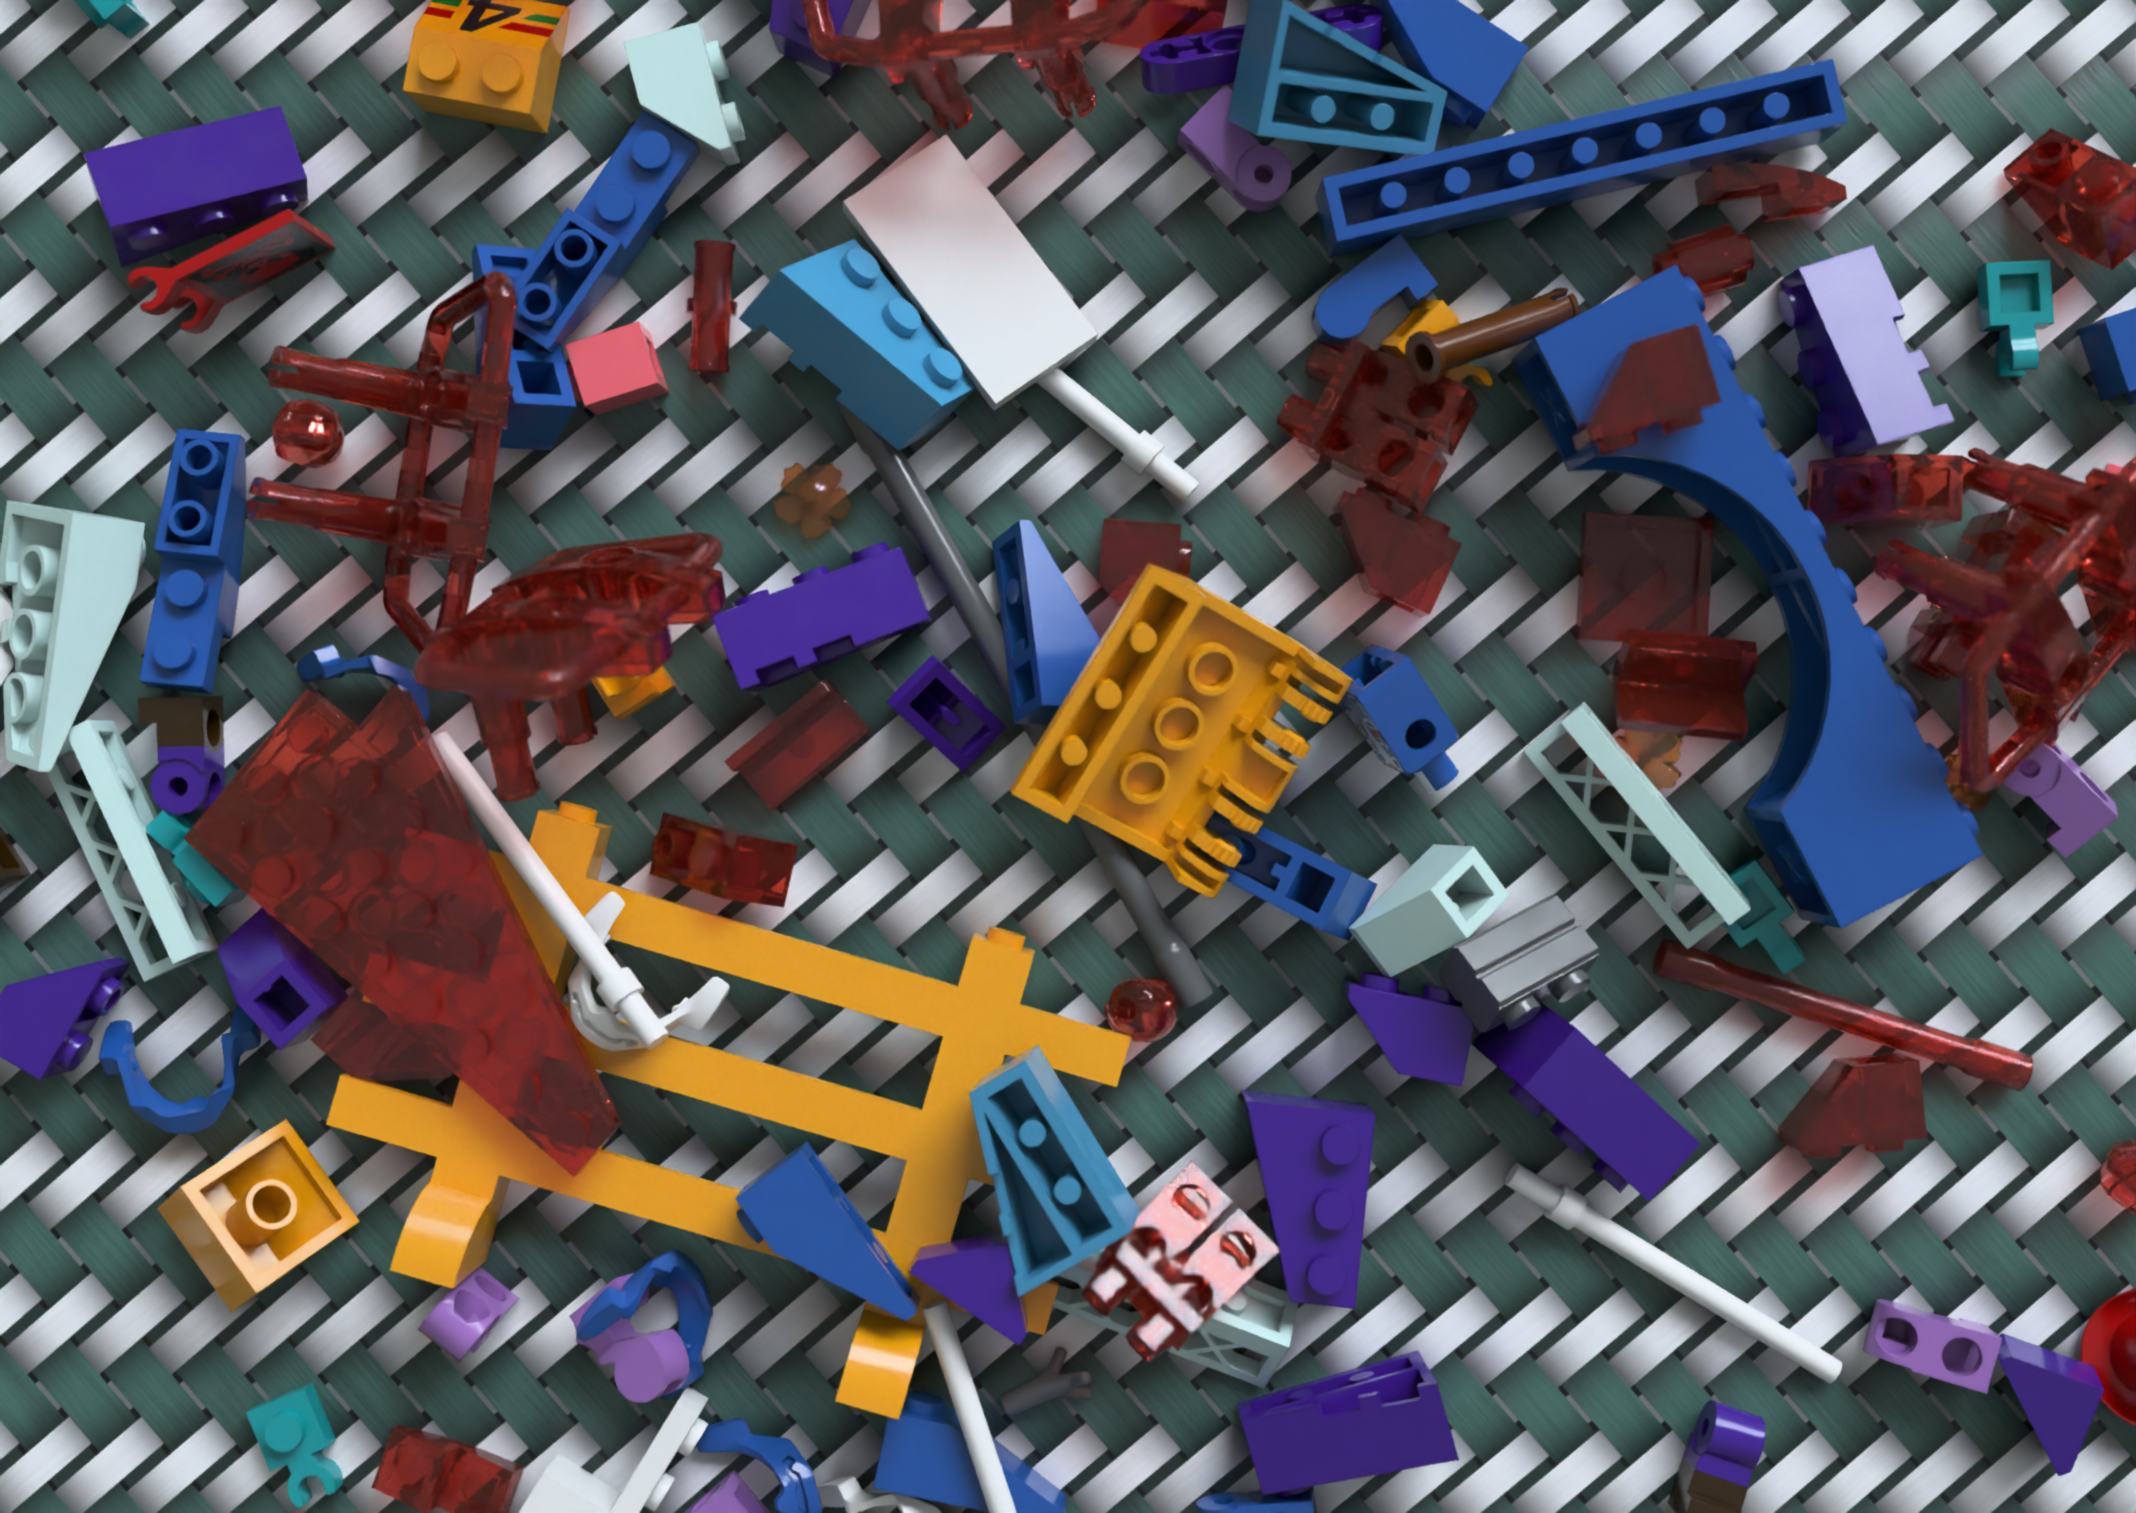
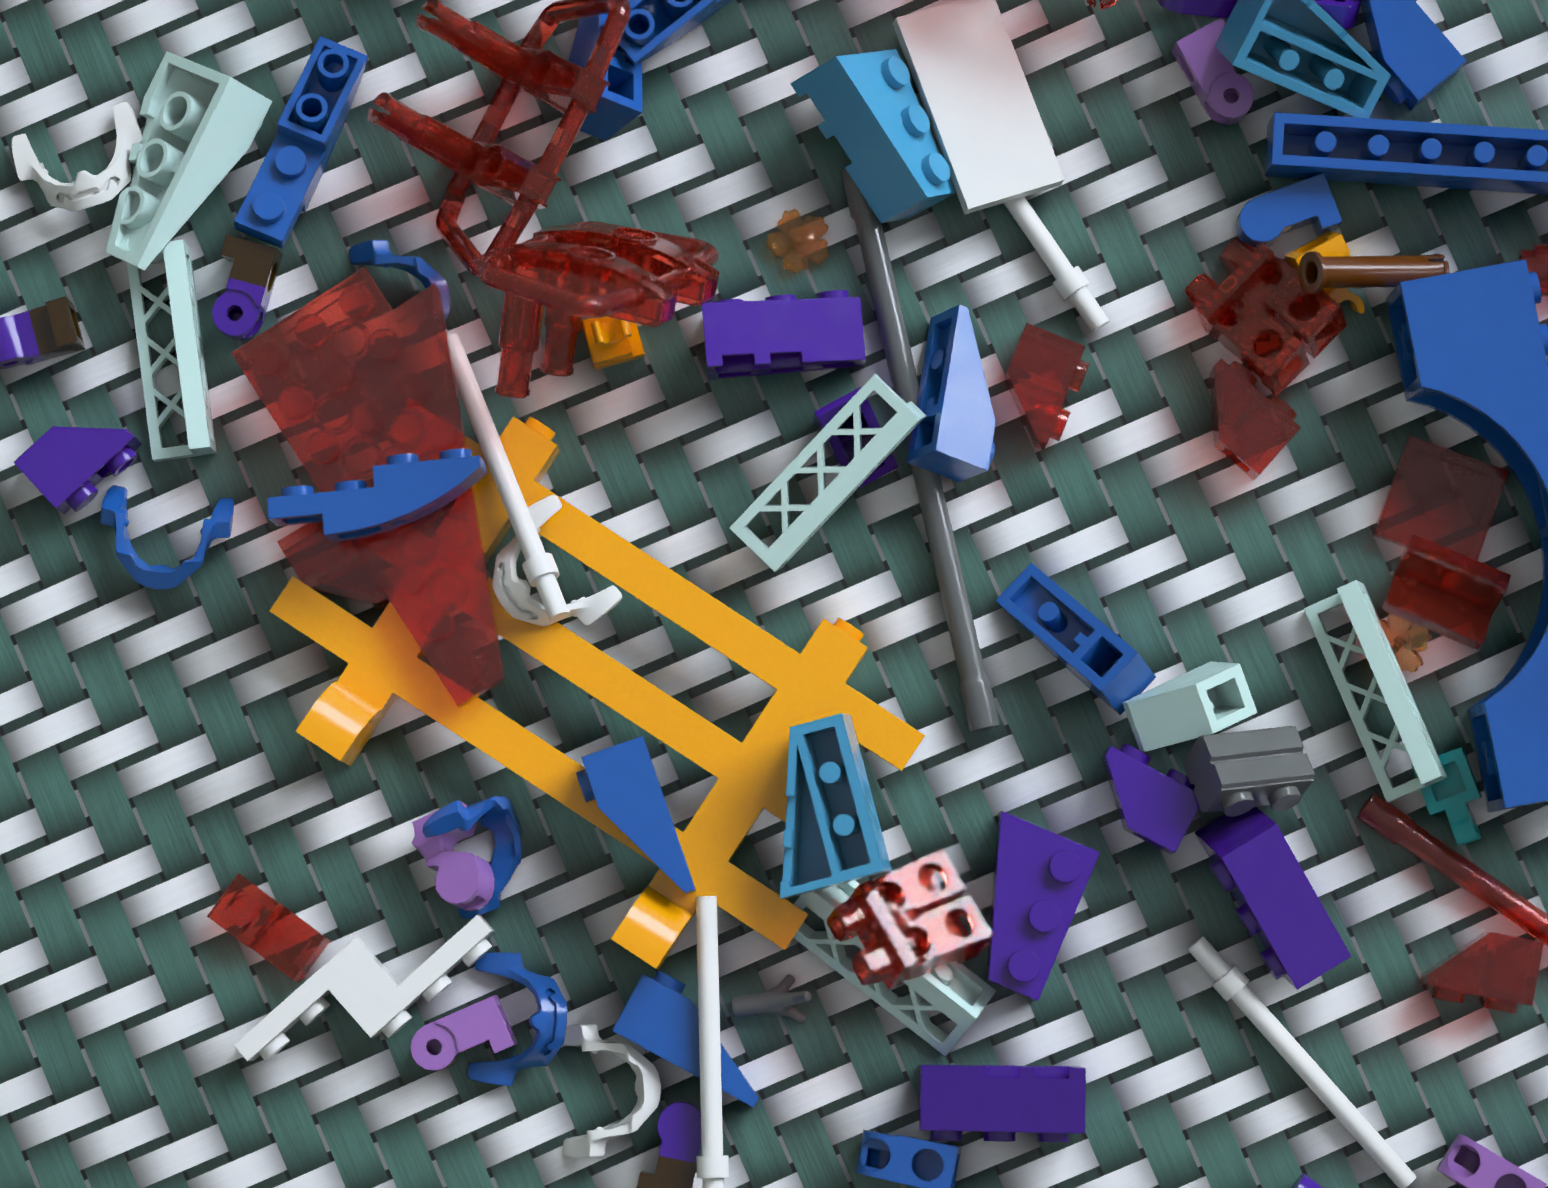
camera: 25 degrees right, 5 degrees down
teal plate [145,810,257,908] -> none
light orange slope [157,1119,360,1313] -> none
dark purple slope [216,905,352,1050] -> none
teal plate [246,1382,343,1508] -> none
clear red piece [272,398,344,469] -> none
medium lavender leg [418,1267,520,1363] -> none
coral brick [565,321,669,415] -> none
clear red slope [649,812,798,907] -> none
clear red pin [686,240,738,374] -> none
clear red panel [724,680,872,811] -> none
dark purple slope [909,1231,1028,1346] -> none
light orange slope [1009,563,1354,899] -> none
clear red piece [1104,978,1177,1042] -> none
blue torso [1339,644,1459,793] -> none
clear red slope [1572,323,1722,456] -> none
none -> blue slope [267,449,487,542]
none -> light aqua fence [730,374,926,572]

